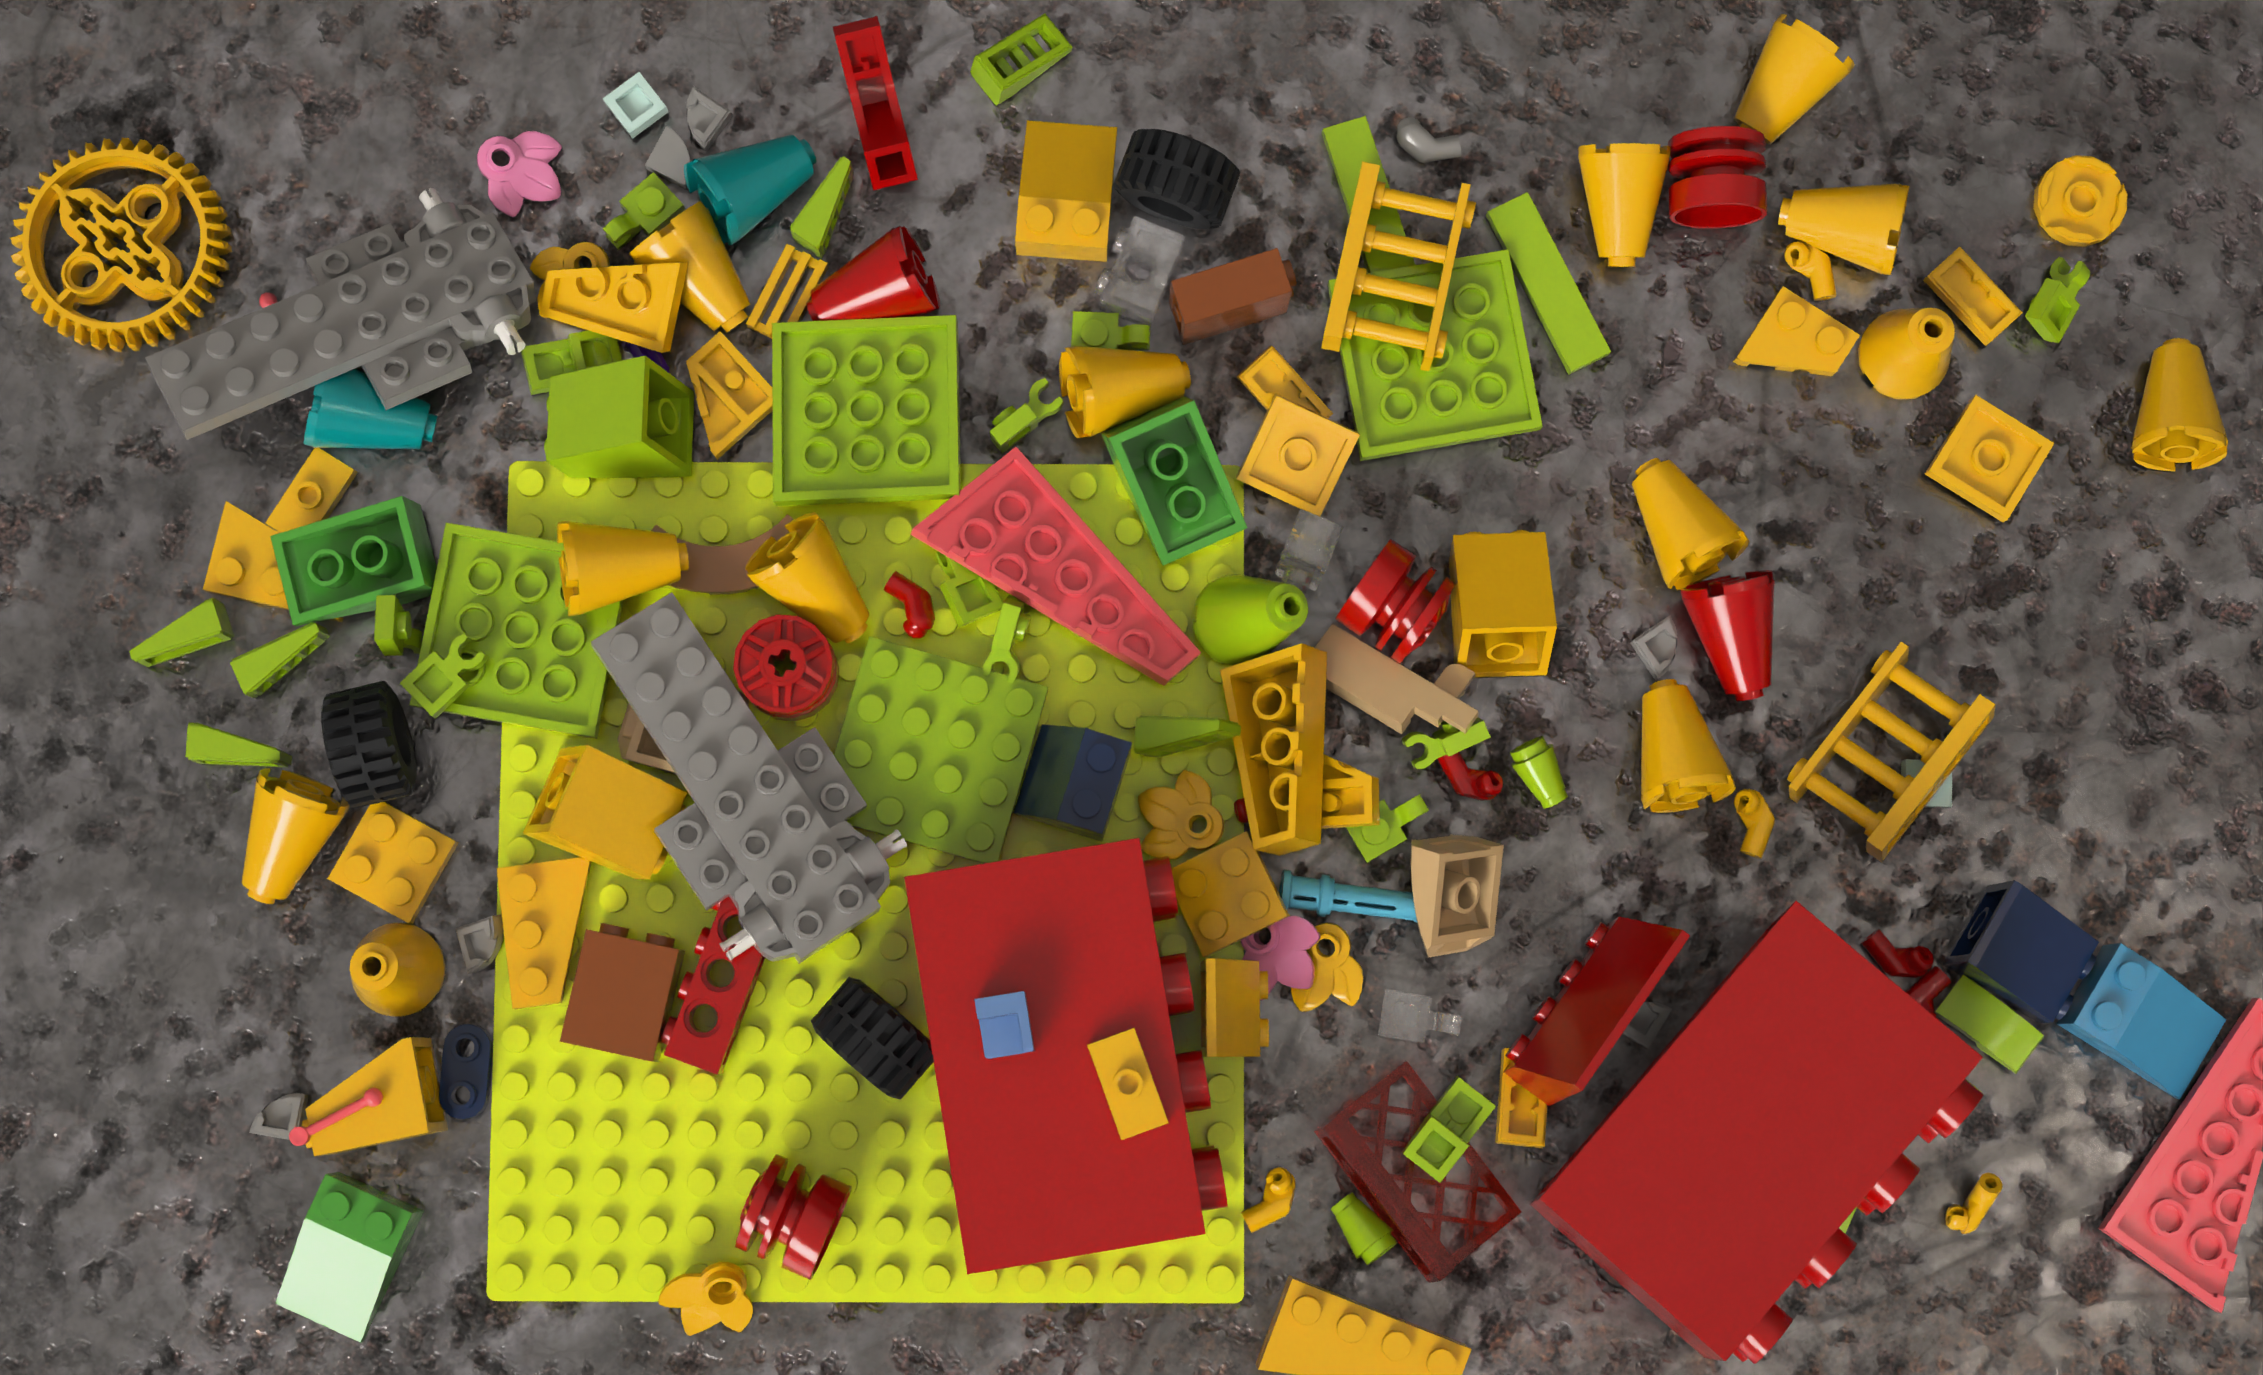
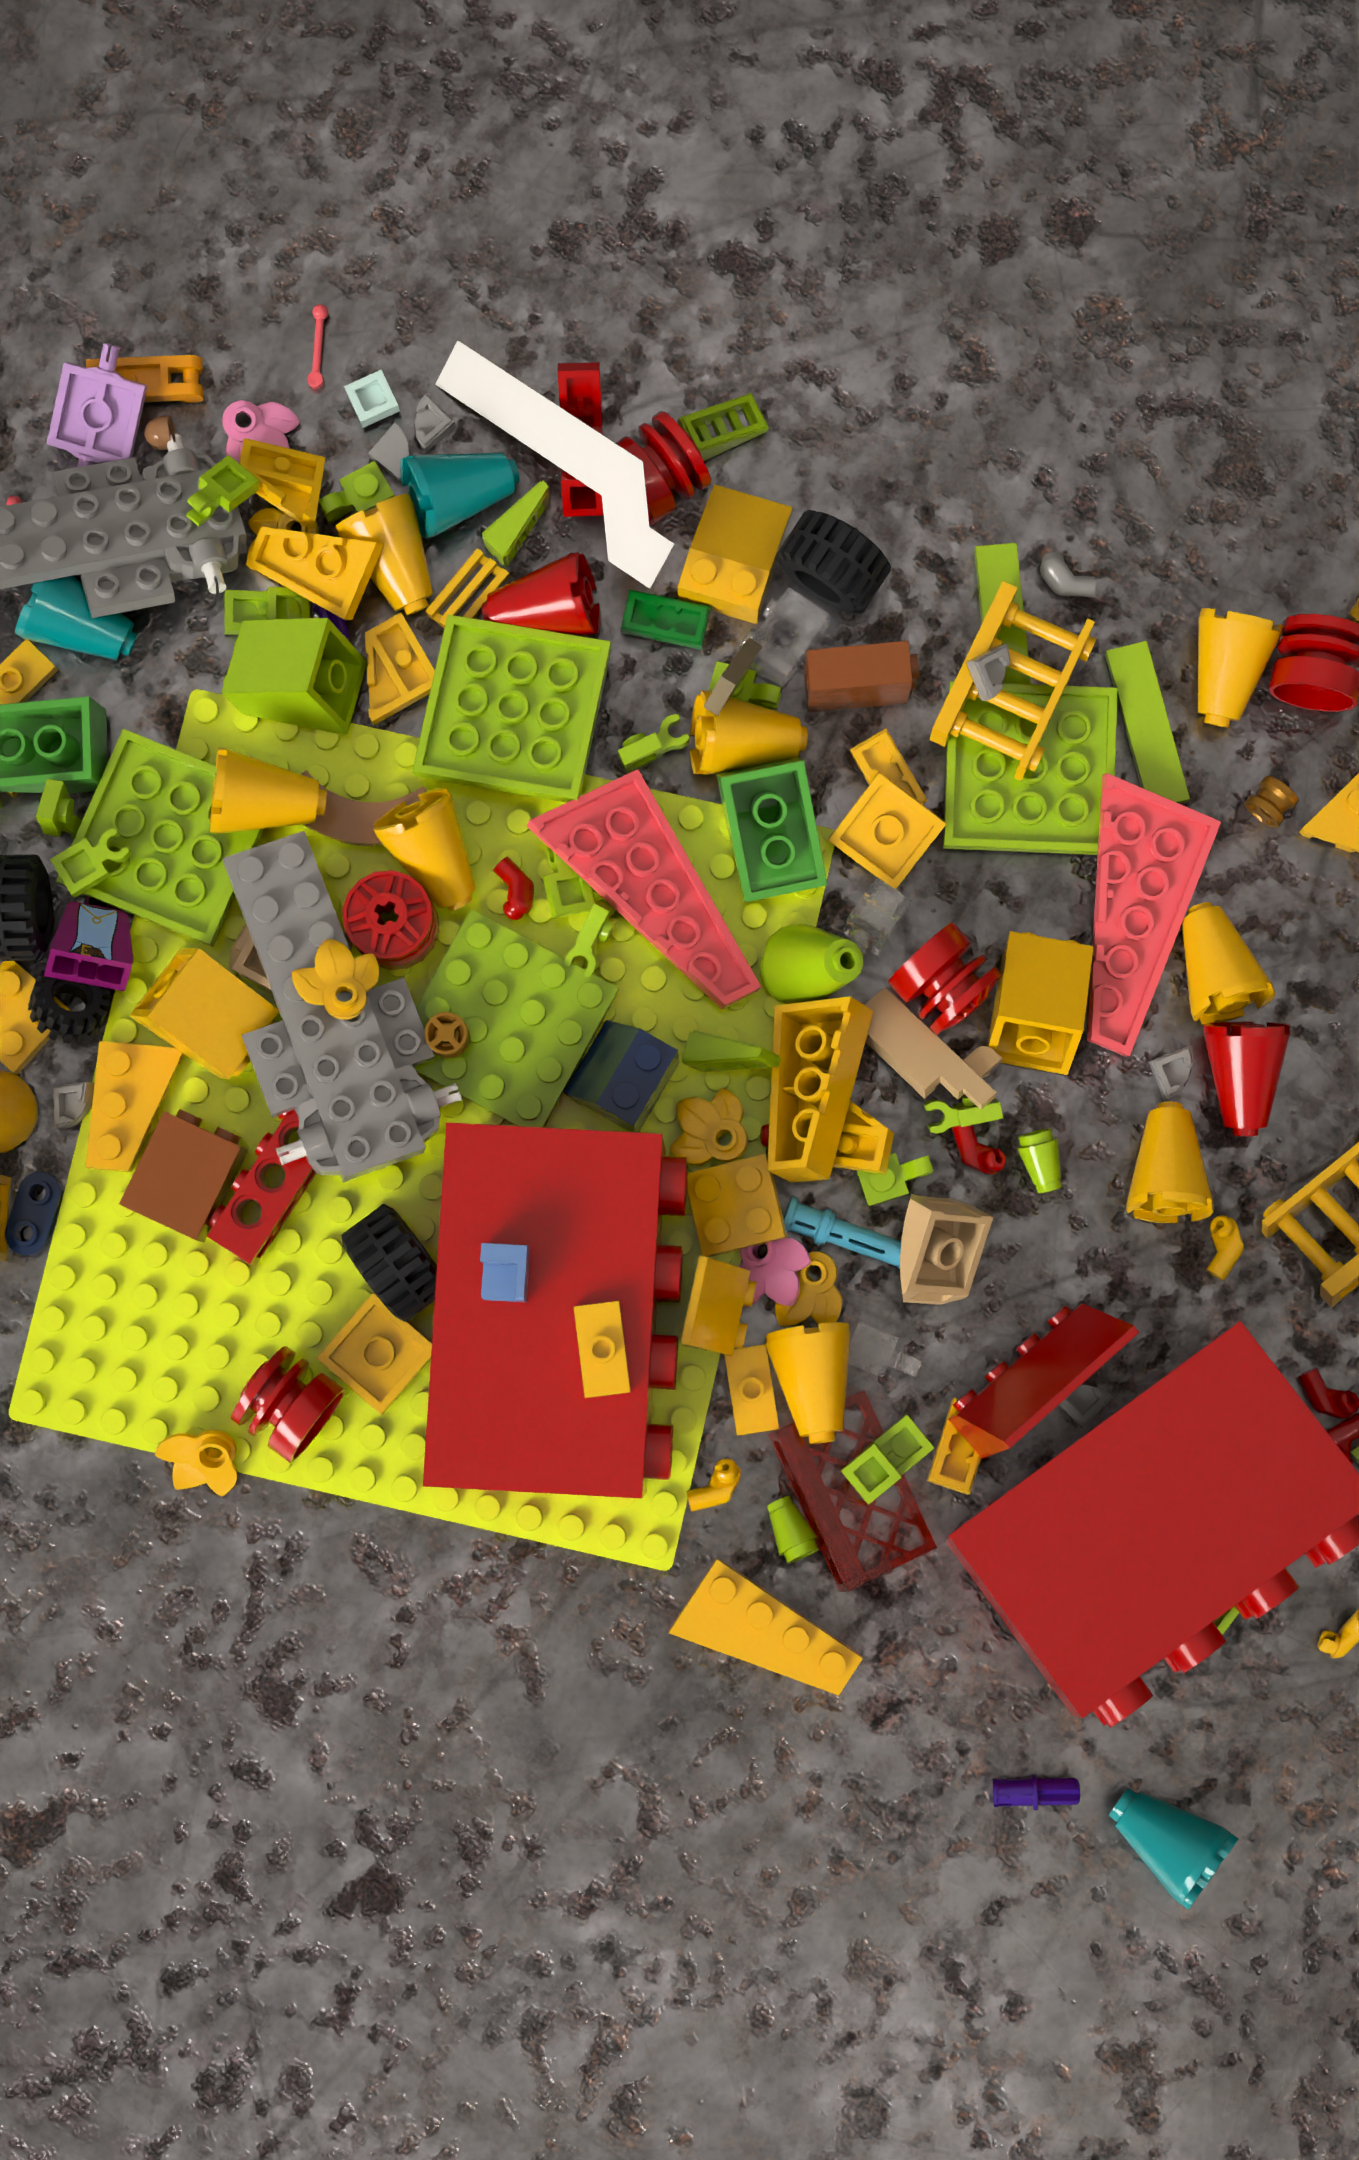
camera: 25 degrees right, 0 degrees up
none -> black tyre [28,970,111,1043]
none -> magenta torso [44,896,133,991]
none -> lavender plate [47,343,148,467]
none -> light orange plate [86,355,203,403]
none -> medium nougat hinge [144,415,176,450]
none -> lime plate [186,455,259,526]
none -> yellow wing [239,438,326,529]
none -> yellow plate [292,939,380,1020]
none -> coral hinge [307,304,328,390]
none -> yellow plate [317,1293,432,1415]
none -> pearl gold wheel [424,1012,470,1059]
none -> white sticker [435,341,674,589]
none -> red wheel [615,411,711,525]
none -> green plate [621,589,711,650]
none -> dark tan tile [703,637,763,716]
none -> yellow plate [724,1344,779,1436]
none -> yellow cone [765,1322,851,1444]
none -> light grey tile [966,644,1010,701]
none -> coral wing [1087,773,1221,1057]
none -> pearl gold wheel [1244,776,1299,828]

